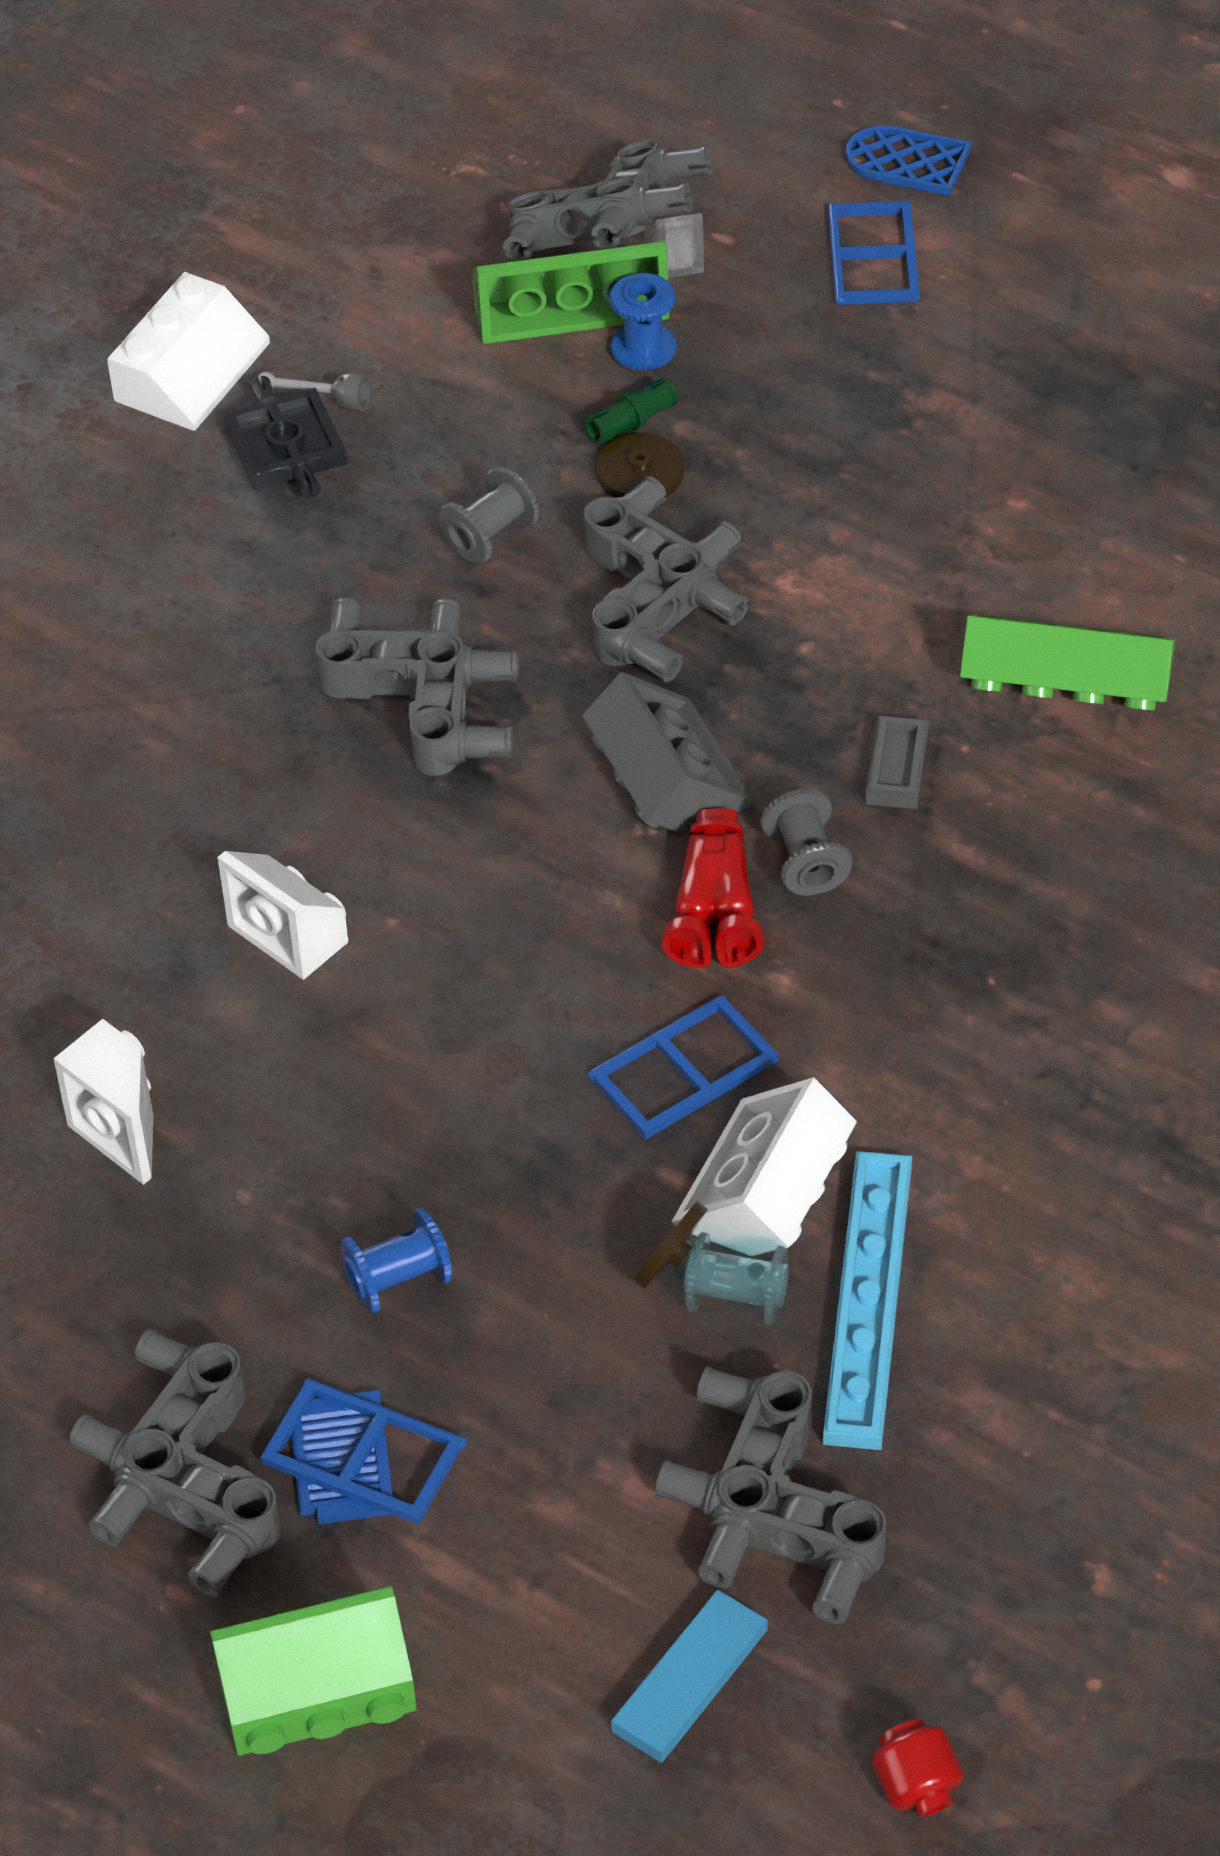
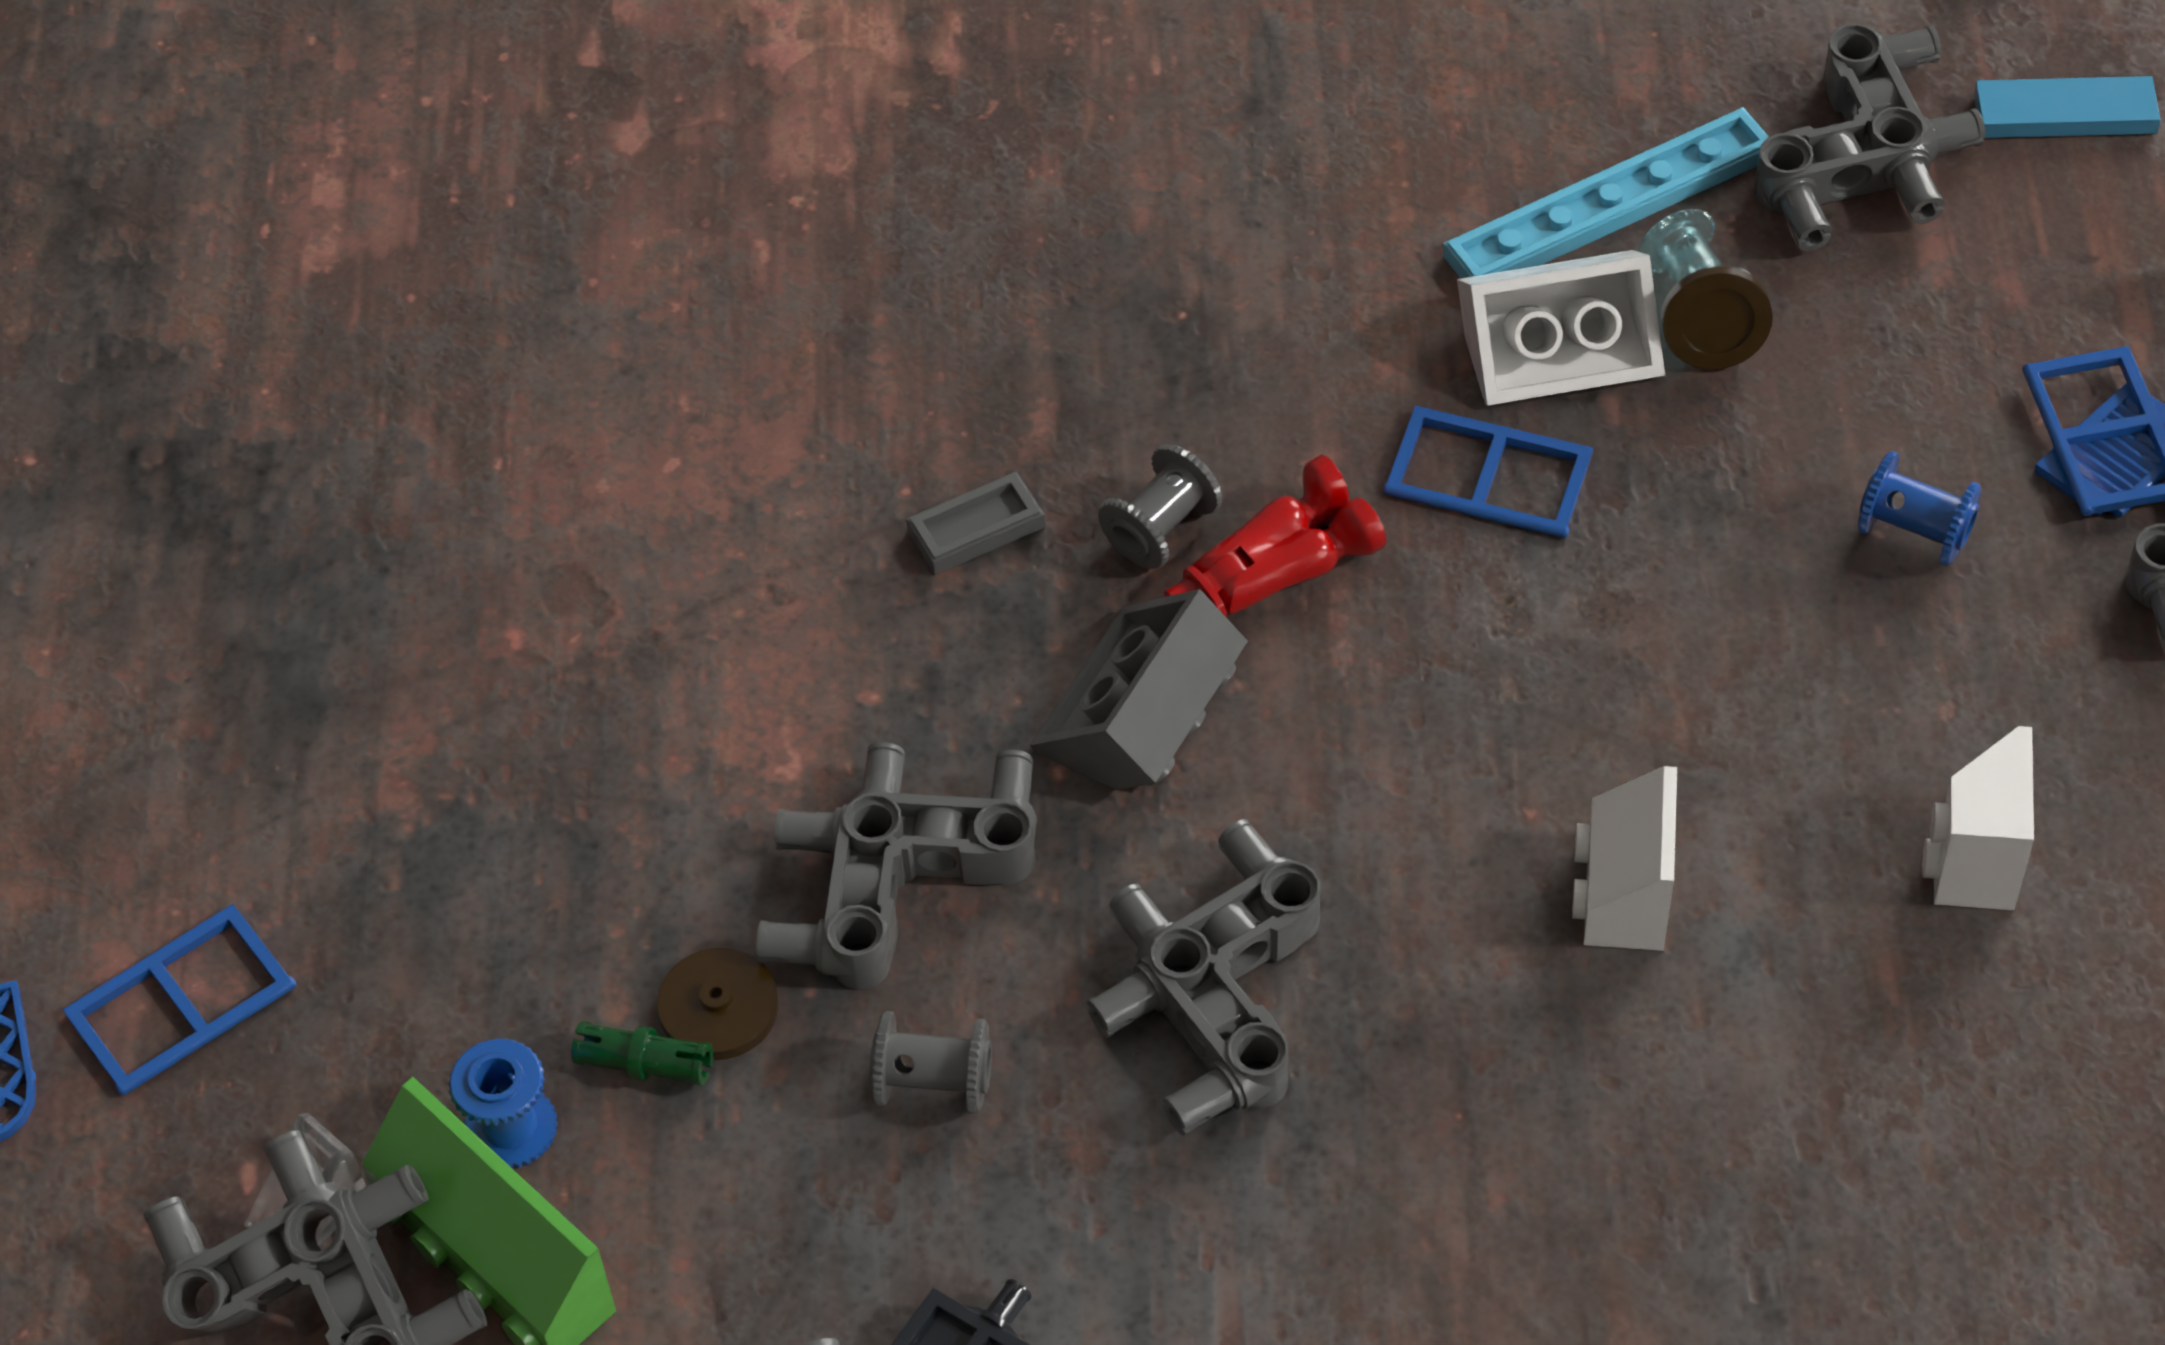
camera: 125 degrees left, 5 degrees up
bright green slope [960,614,1176,710] -> none

